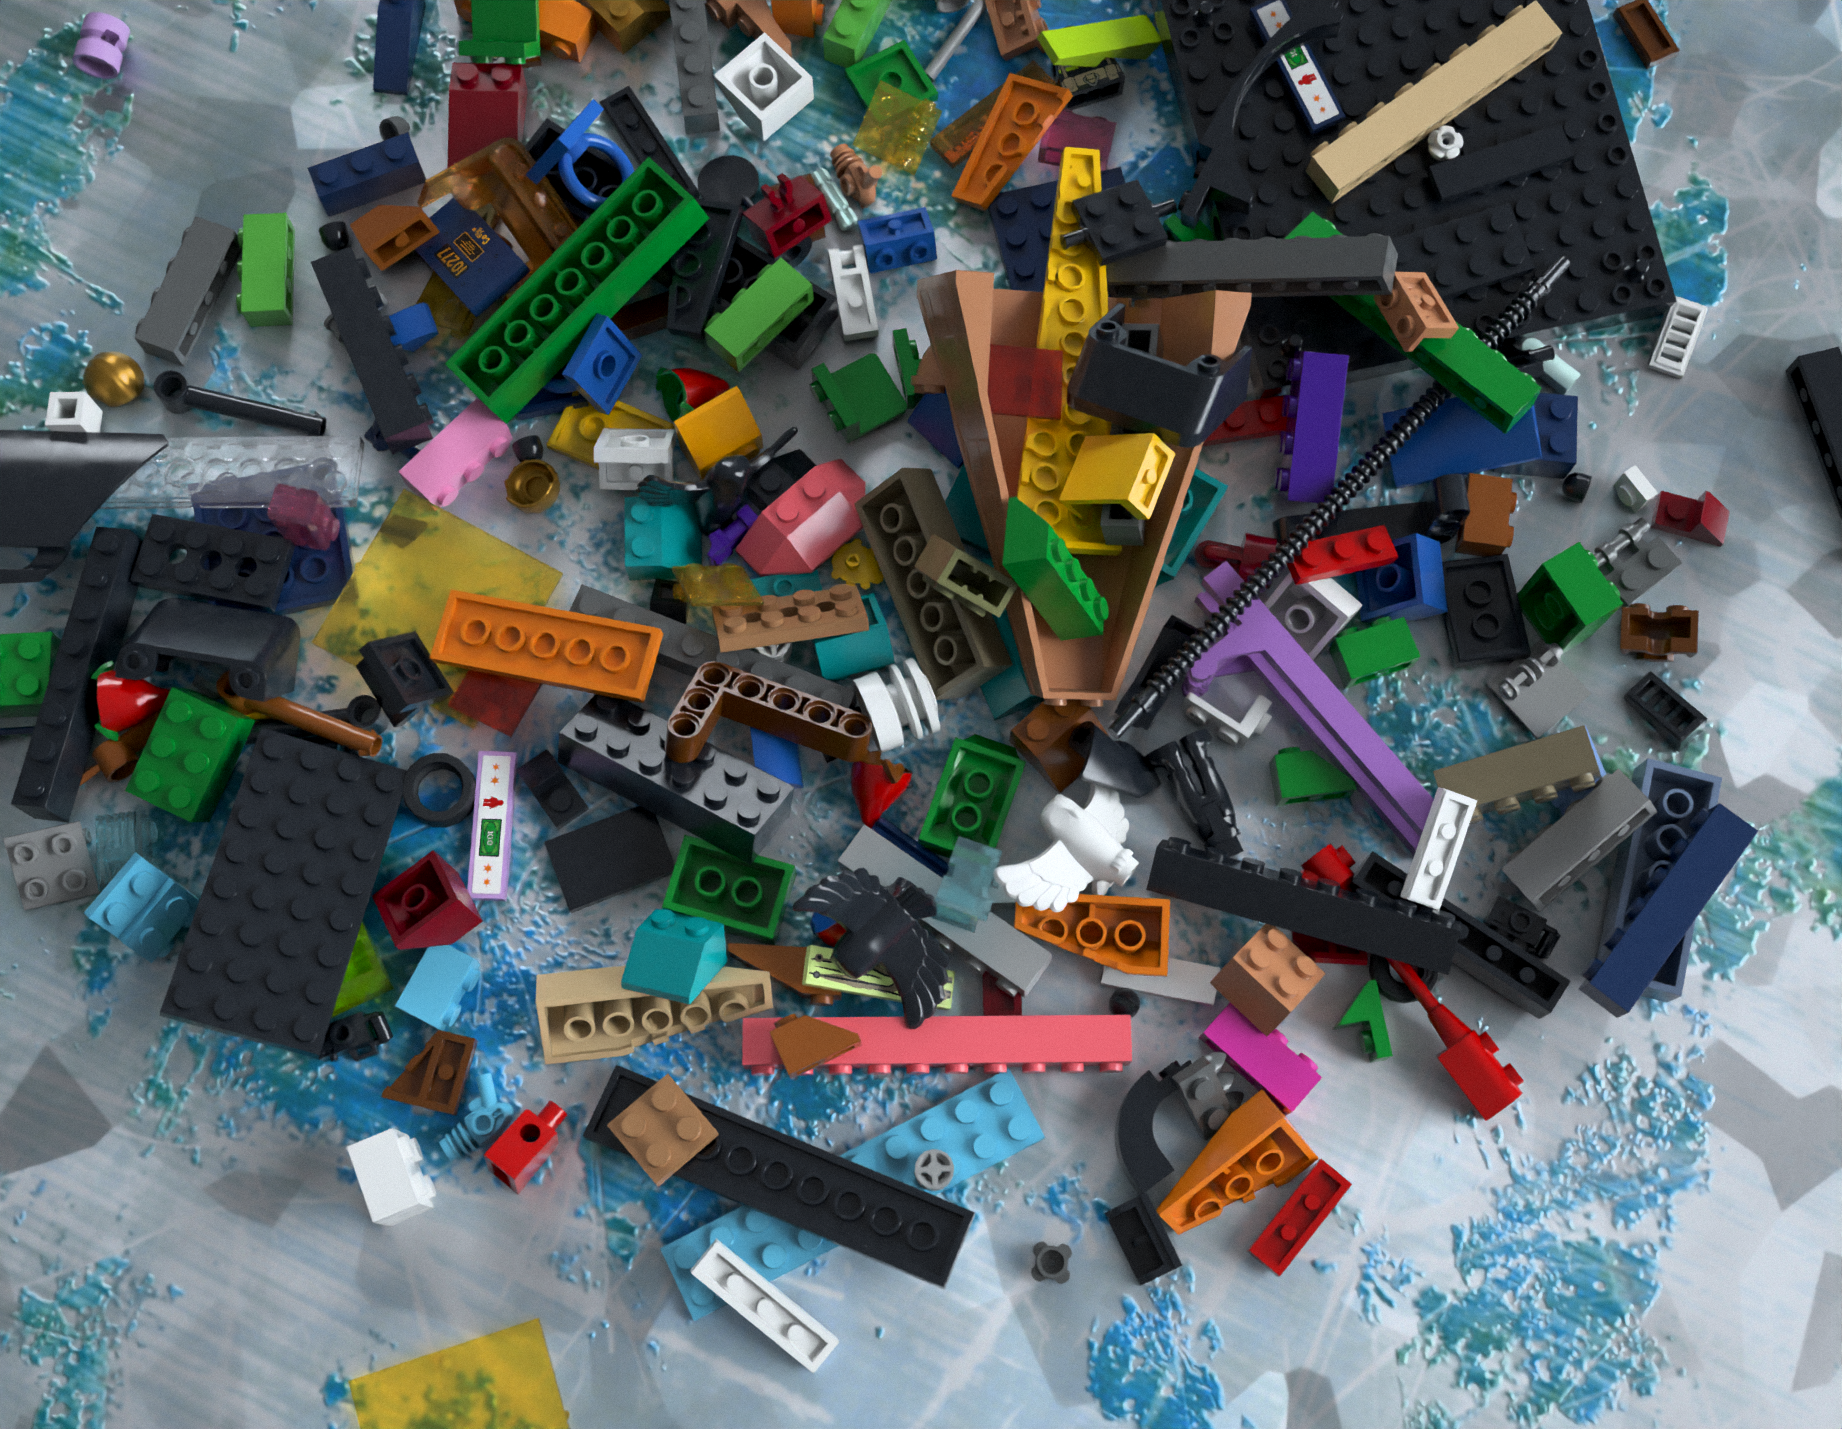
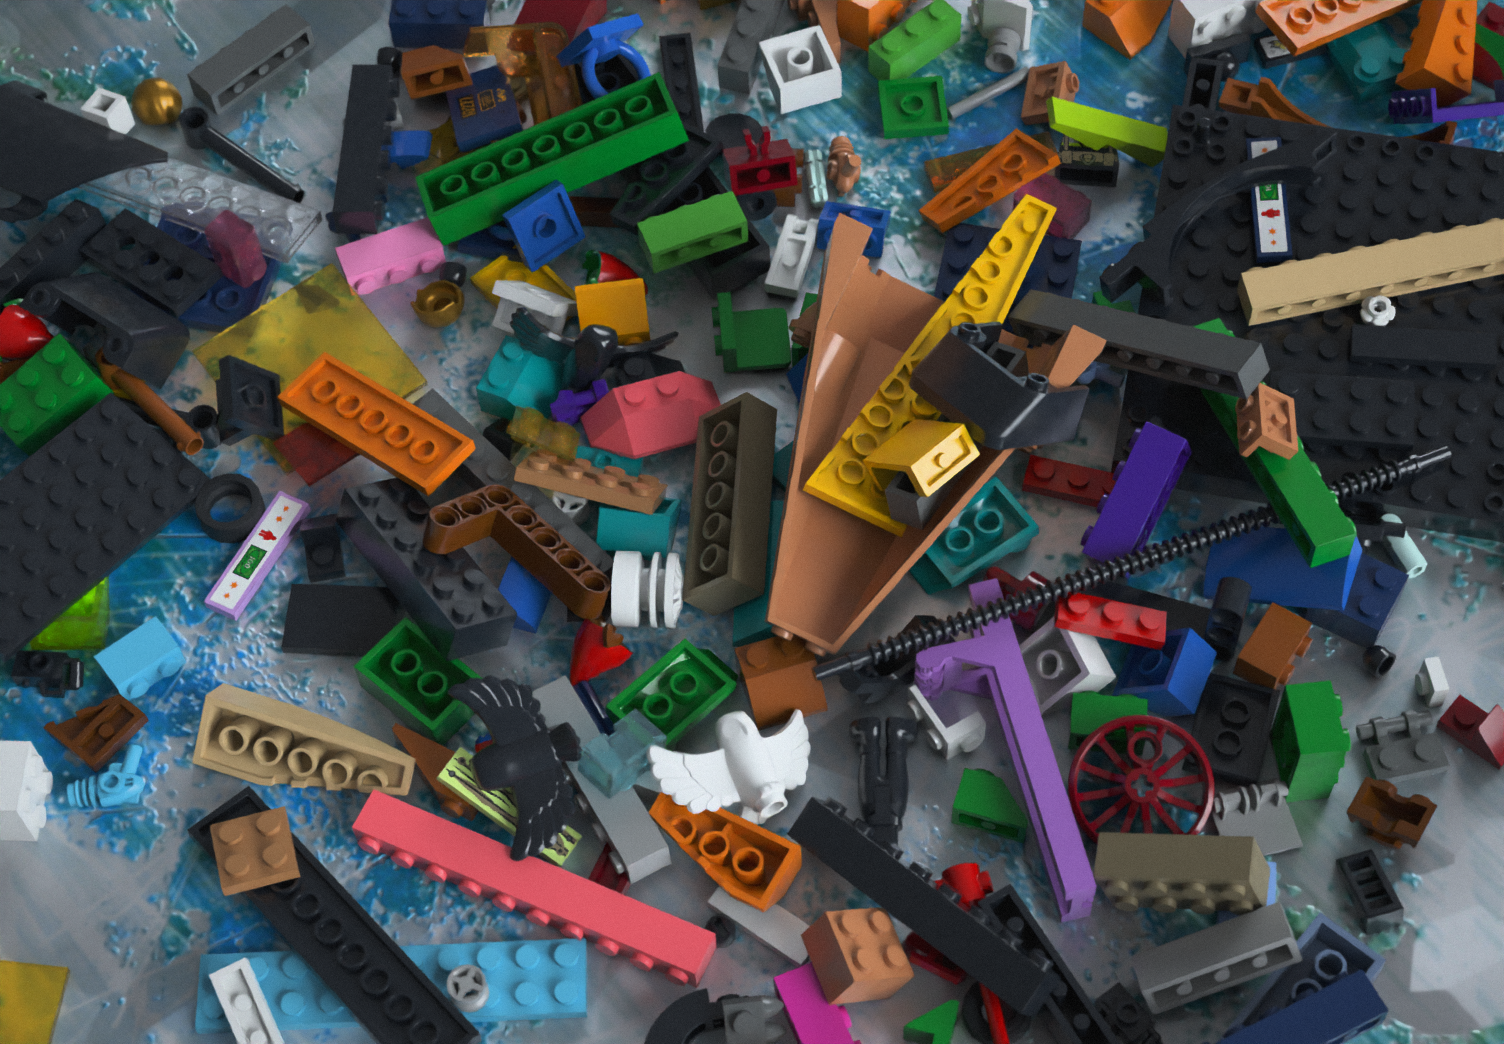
camera: 30 degrees right, 15 degrees down
bright green brick [236,213,295,327] -> none
dark red slope [372,850,483,950] -> none
red torso [484,1100,568,1194] -> none
teal slope [621,908,727,1005] -> none
dark orange slope [769,1014,862,1079] -> none
yellow piece [831,539,883,590] -> none
clear yellow hinge [852,80,942,175] -> none
olive brick [914,533,1018,618] -> none
clear red piece [987,344,1063,420] -> none
green slope [1002,497,1109,641] -> none
black plate [1060,179,1177,267] -> none
black panel [1069,721,1161,798] -> none
white tile [1400,787,1477,910] -> none
none -> dark red piece [1068,715,1214,845]

